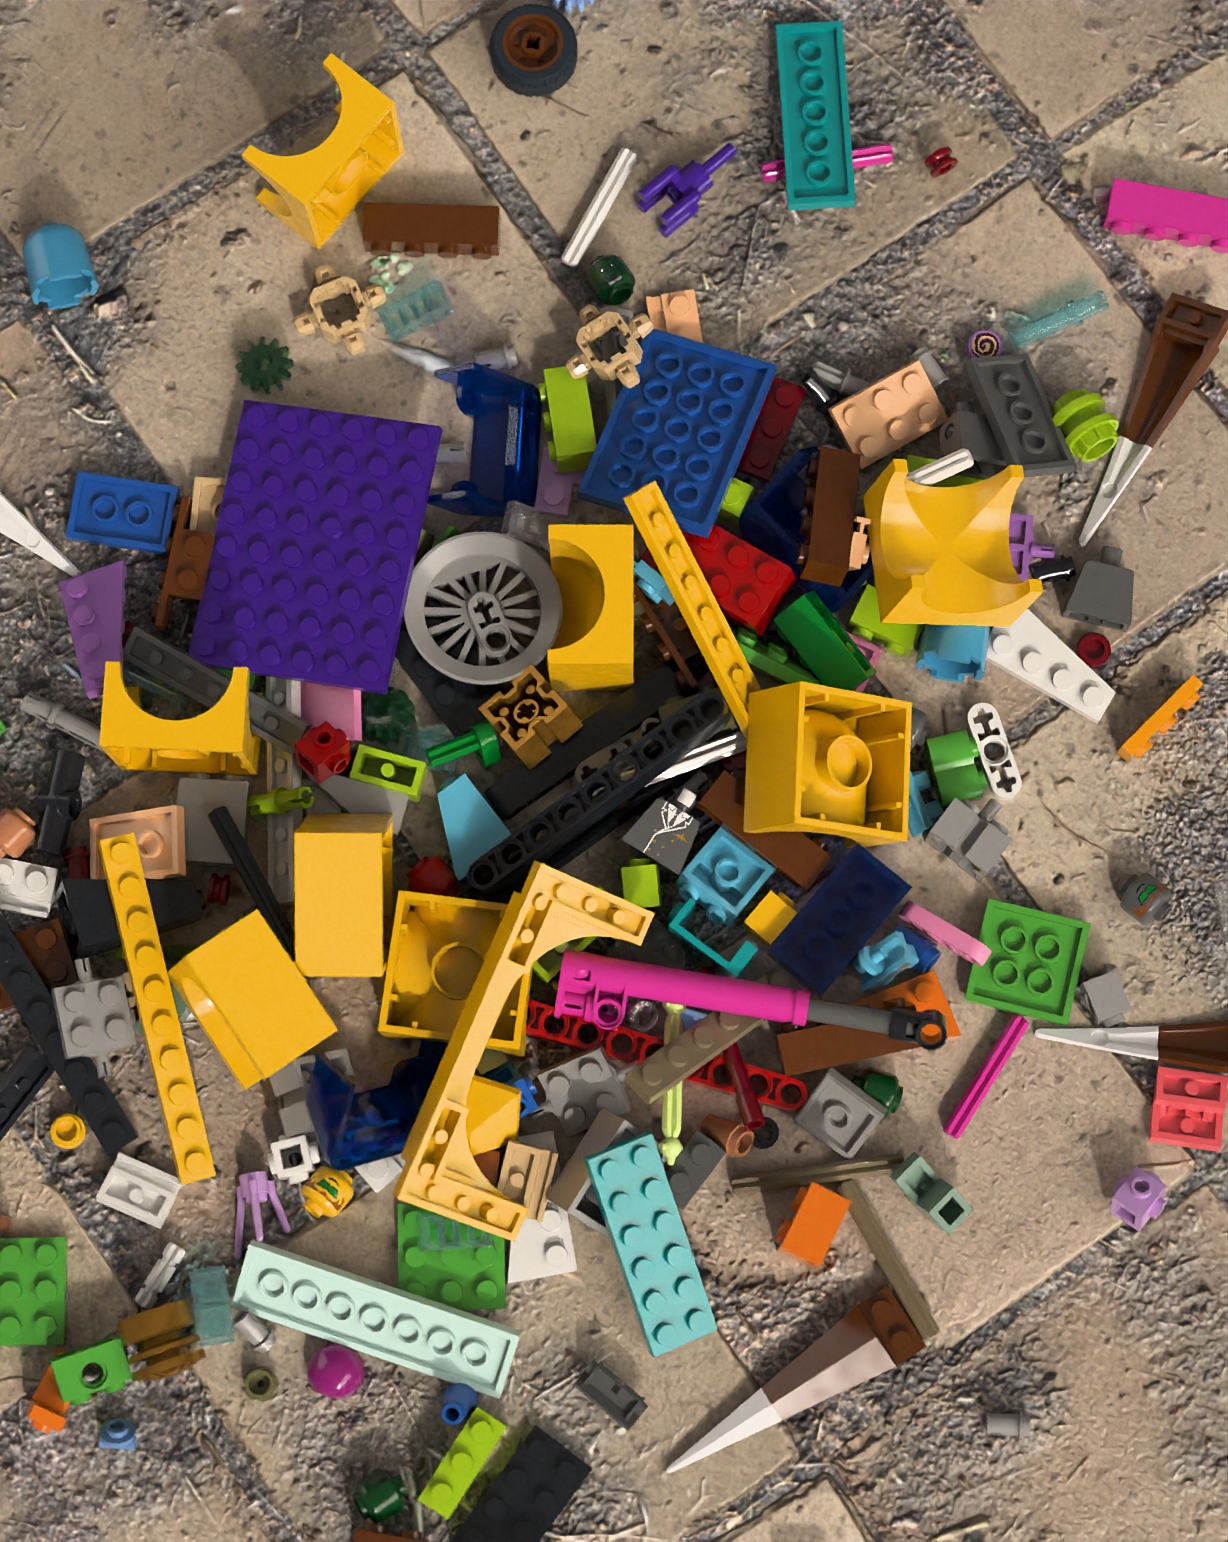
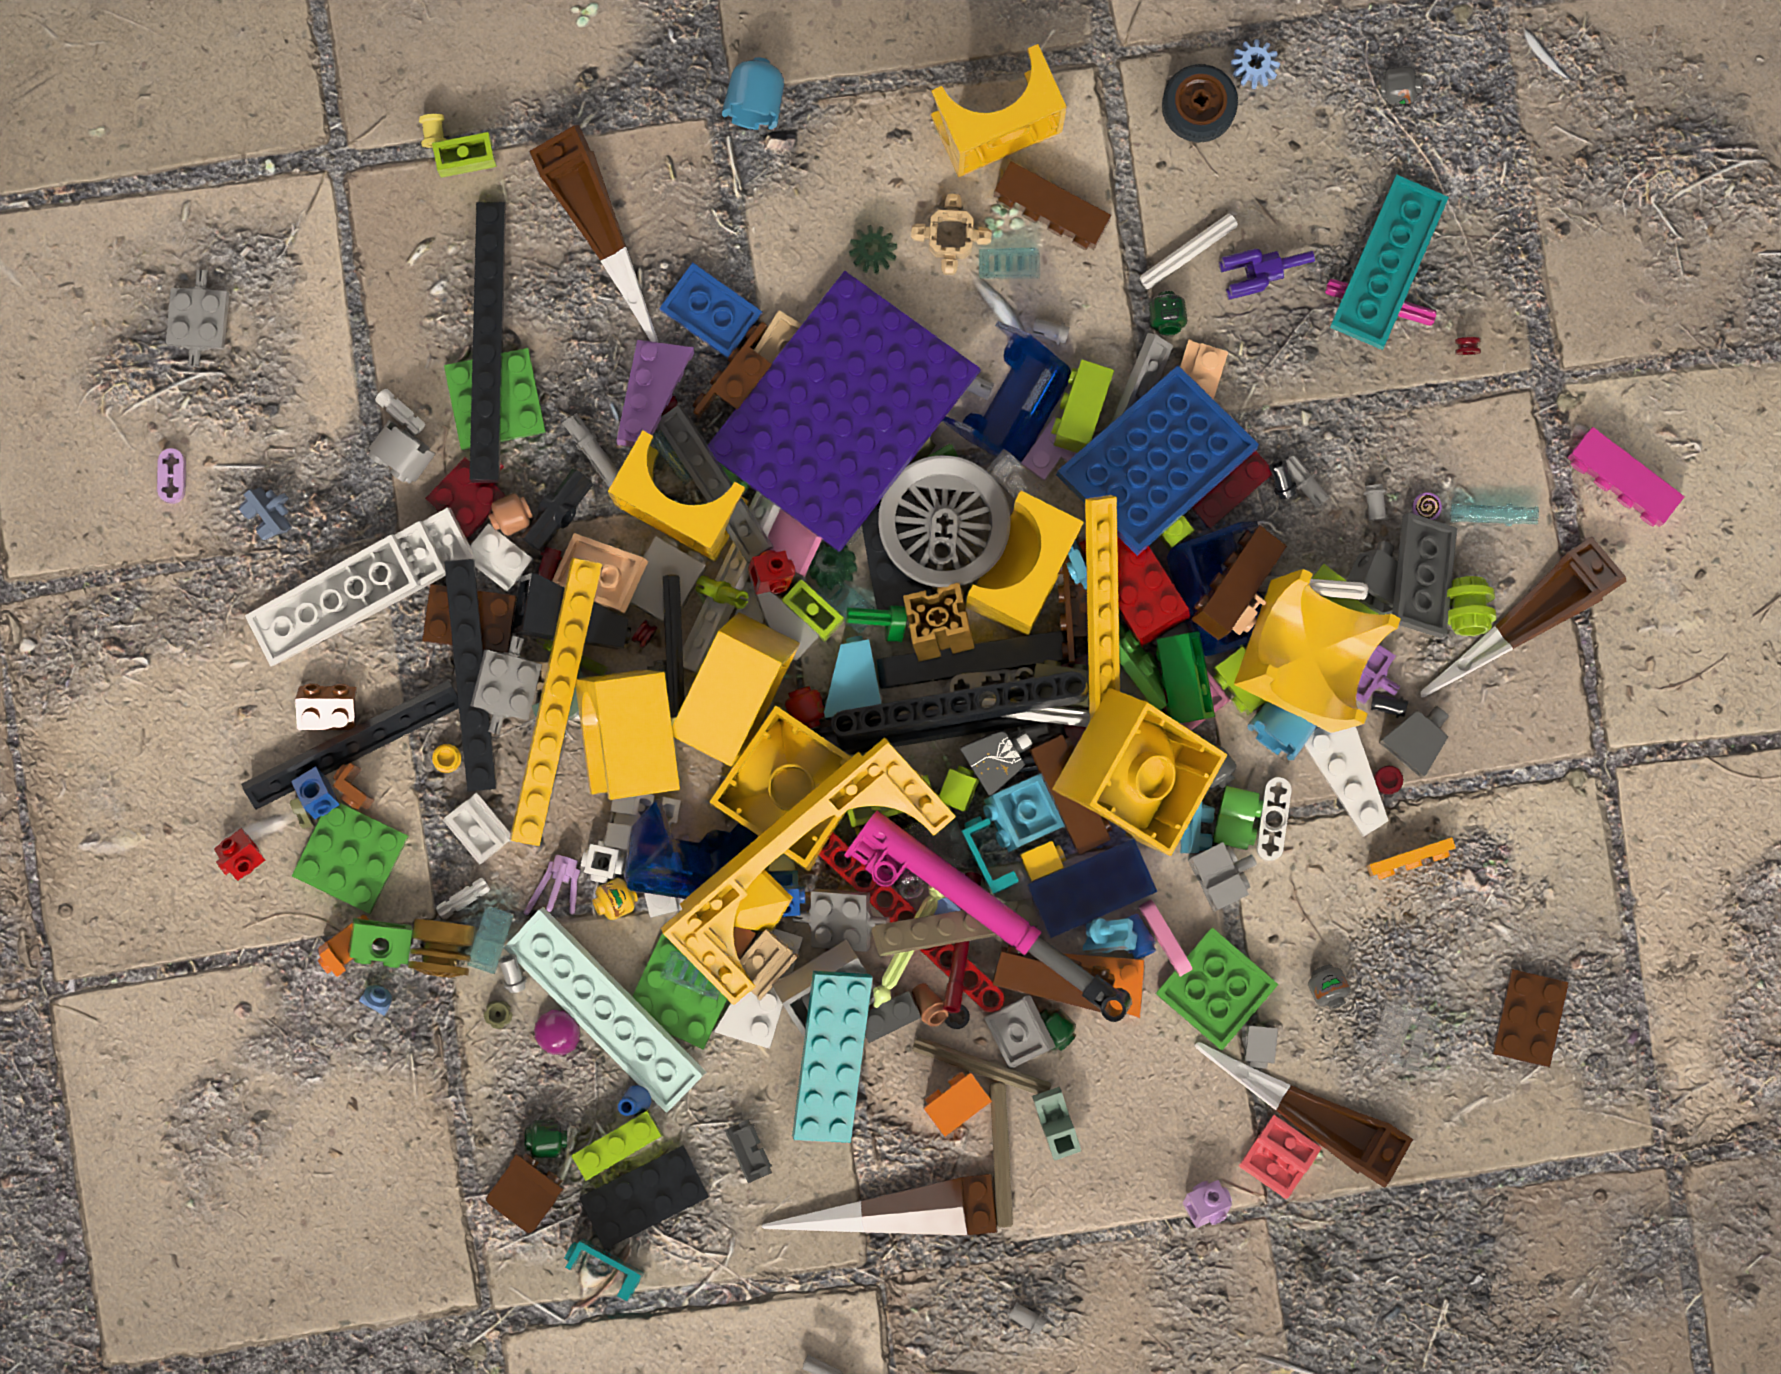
camera: 25 degrees right, 5 degrees up
tan piece [565,304,654,388] -> none
light nougat plate [828,360,948,469] -> none
dark pink axle [943,1014,1029,1139] -> none

